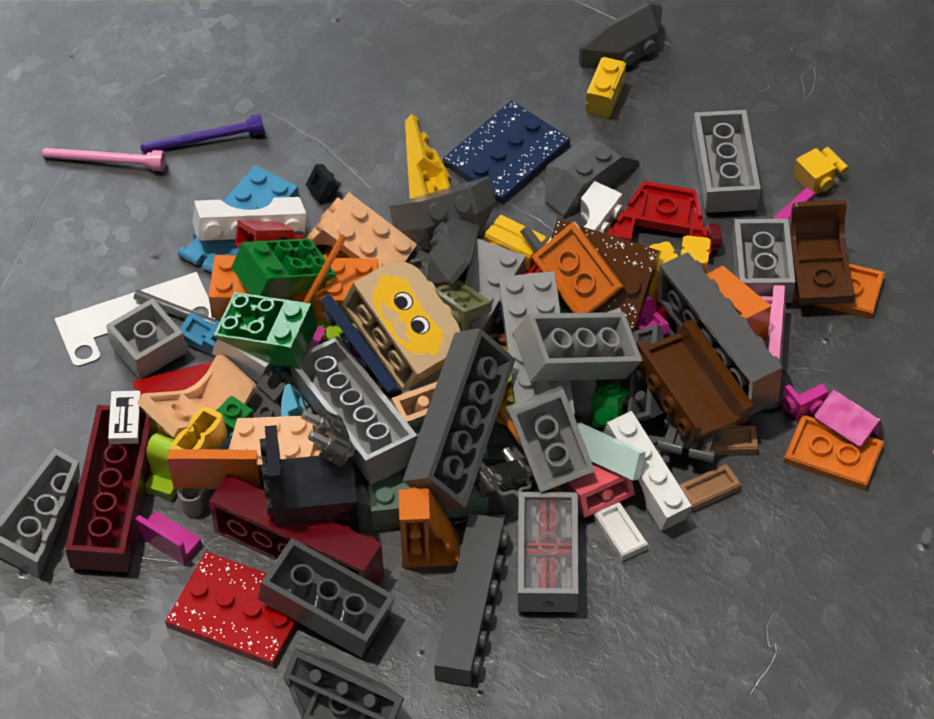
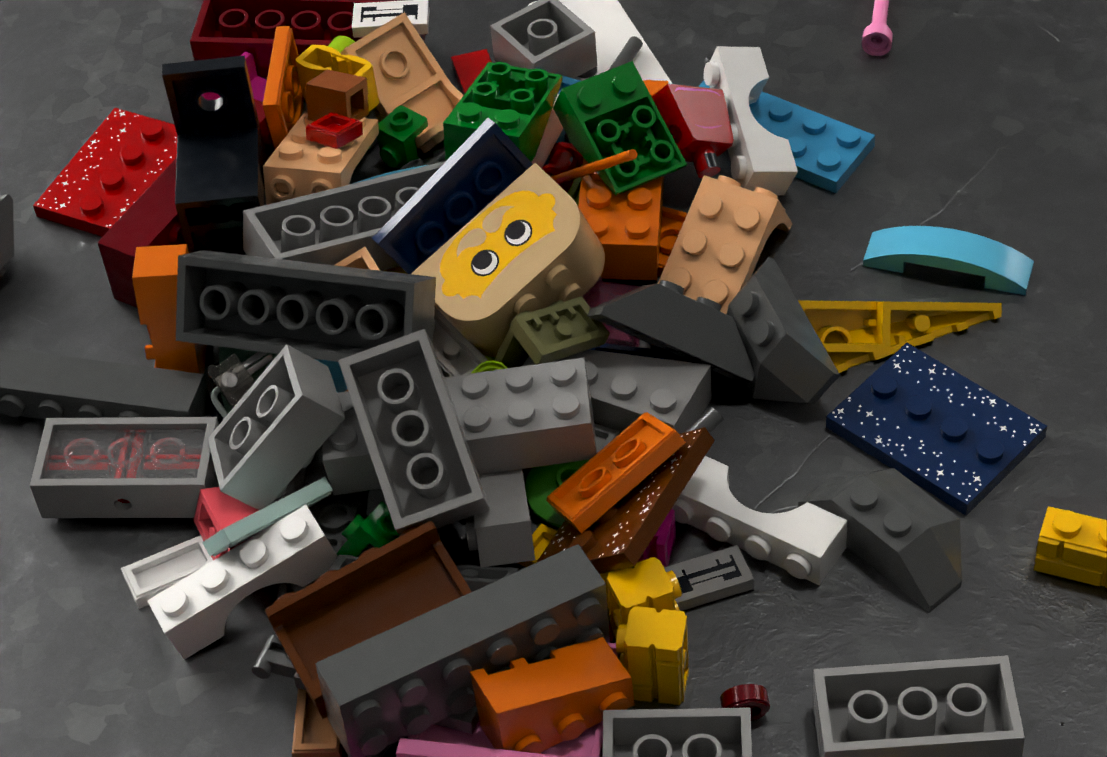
camera: 95 degrees right, 5 degrees down
dark purple piece [140,114,265,153] -> none
dark grey brick [258,538,395,658] -> none
clear smoke piece [301,409,356,468] -> none
black tile [305,164,341,201] -> none
yellow brick [484,215,547,271] -> none
red wing [607,181,712,261] -> none
medium nougat tile [679,464,742,513] -> none
none -> dark orange brick [304,69,369,121]
none -> red tile [306,112,363,149]
none -> medium azure slope [863,226,1034,295]

